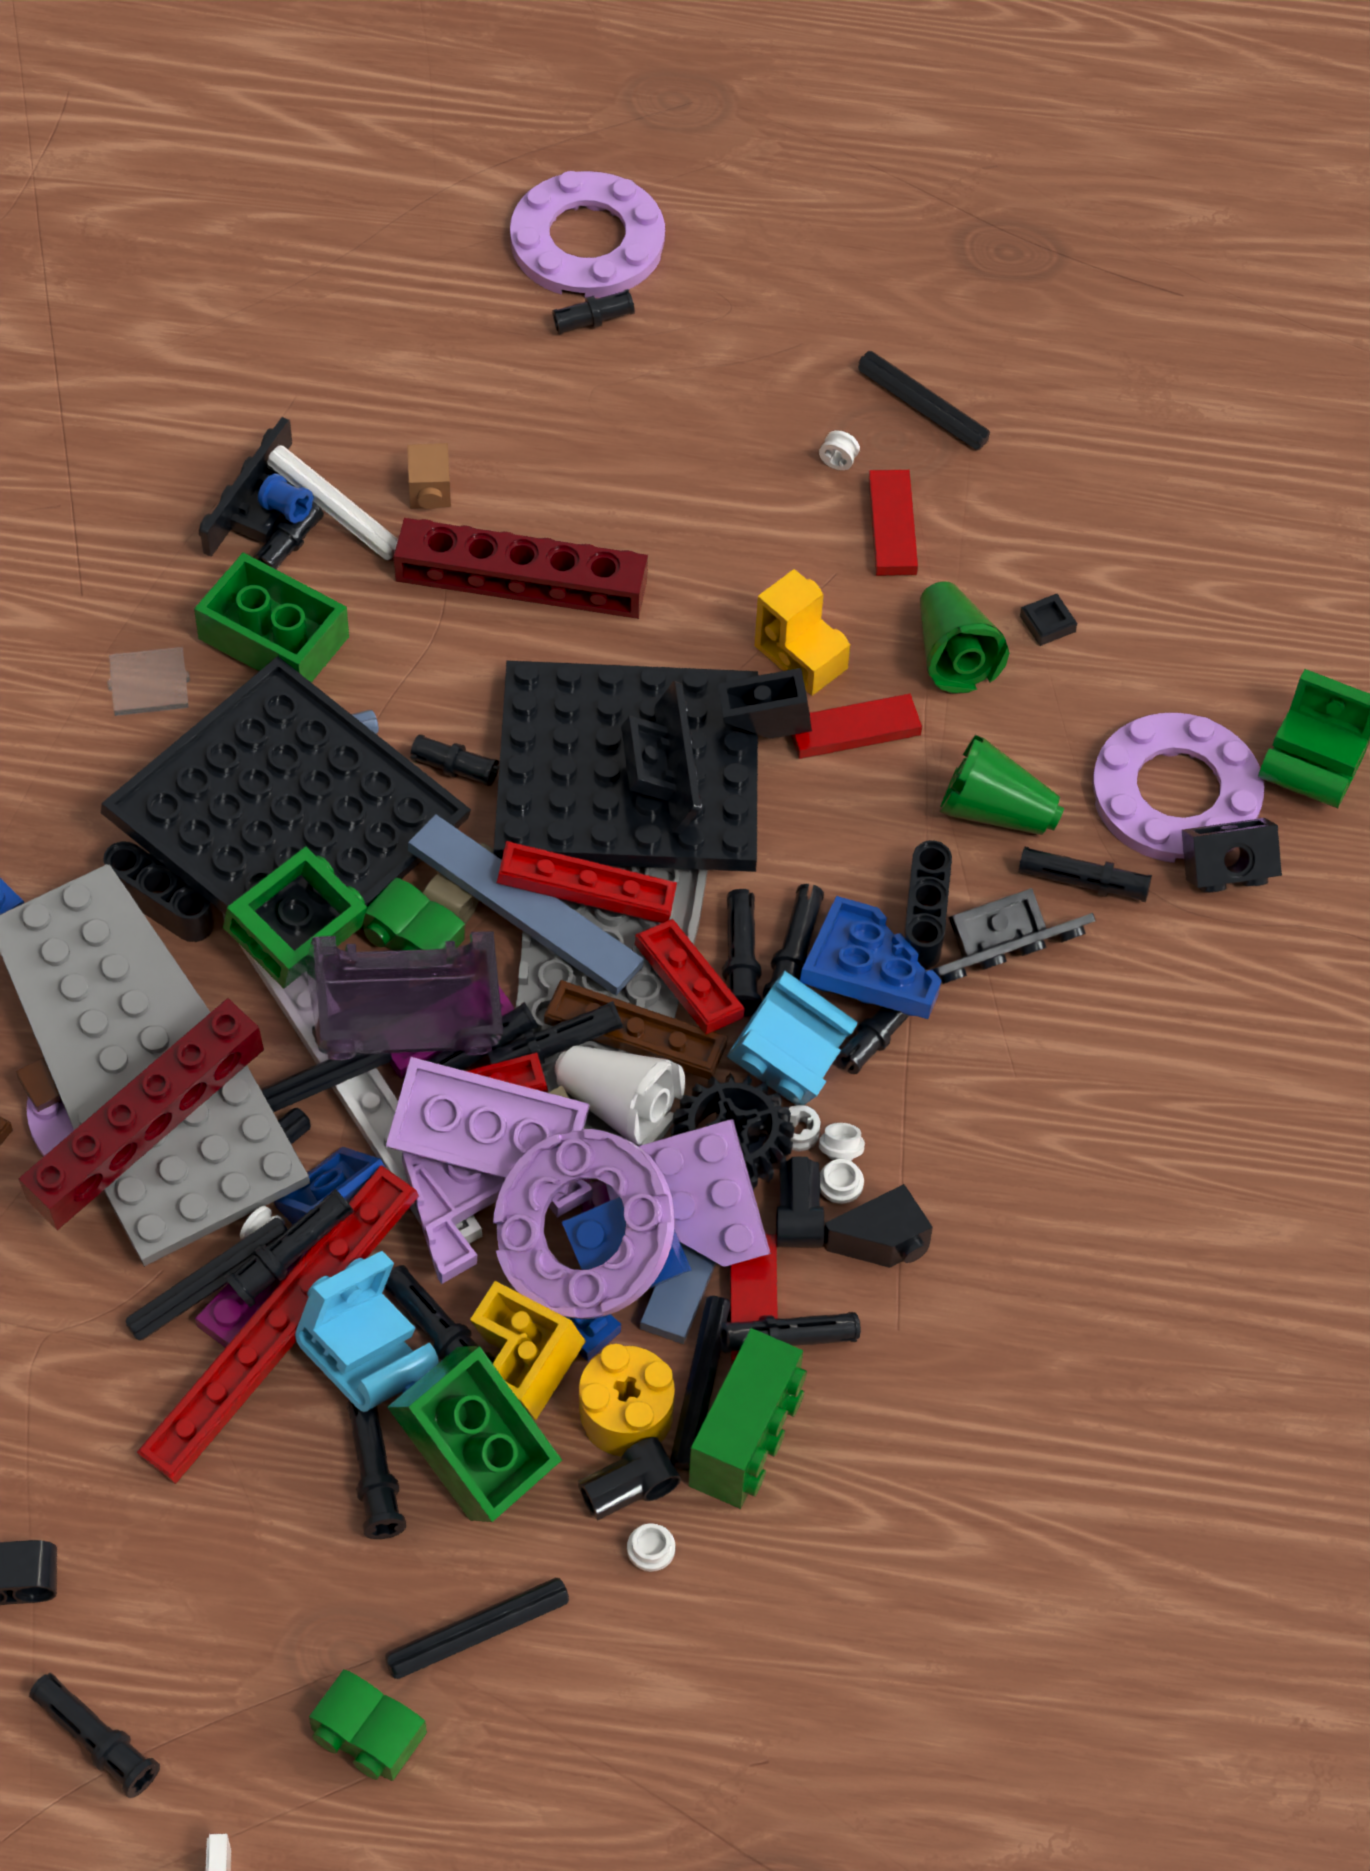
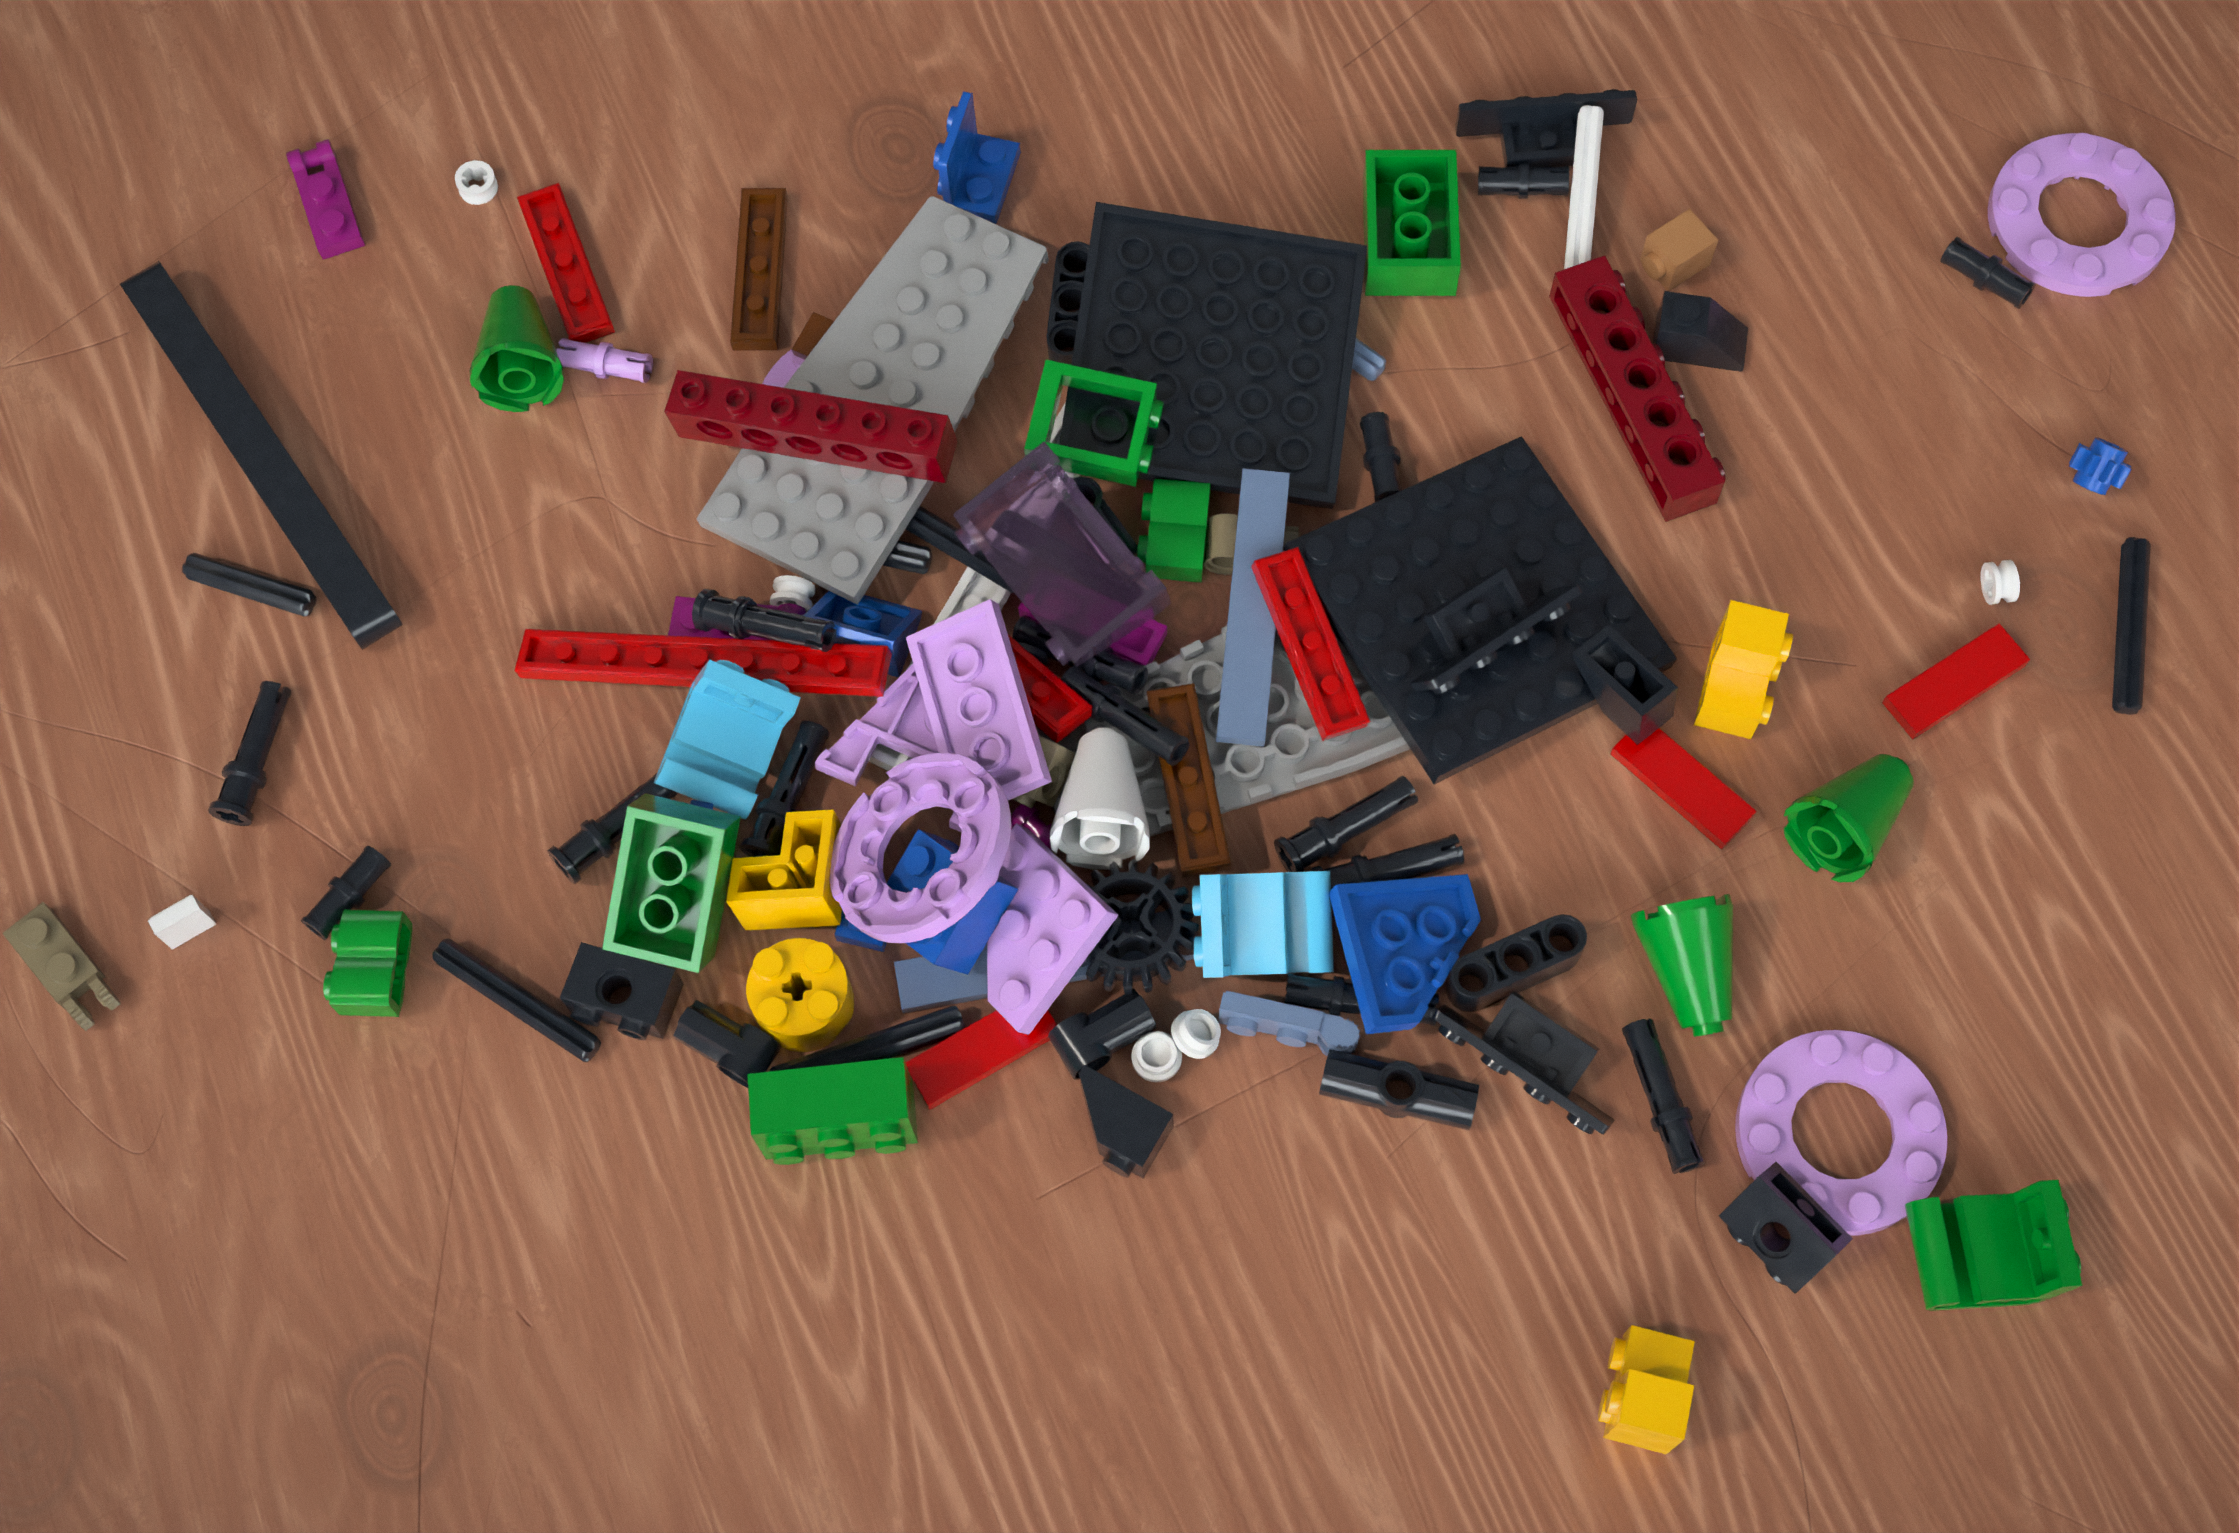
camera: 65 degrees right, 10 degrees up
clear piece [107,647,190,716] -> none
black axle [125,1218,288,1341] -> none
blue bush [258,474,314,523] -> none
white plate [627,1523,675,1572] -> none
red tile [634,919,745,1035] -> none
black pin [719,1312,861,1353] -> none
white bush [789,1105,821,1151] -> none
black tile [1020,594,1078,646] -> none
none -> black pin [301,845,391,940]
none -> black brick [560,942,684,1040]
none -> sand blue hinge [1218,991,1360,1056]
none -> black piece [1319,1049,1480,1130]
none -> yellow brick [1598,1325,1695,1454]
none -> black slope [1653,291,1748,372]
none -> blue gear [2069,437,2132,495]

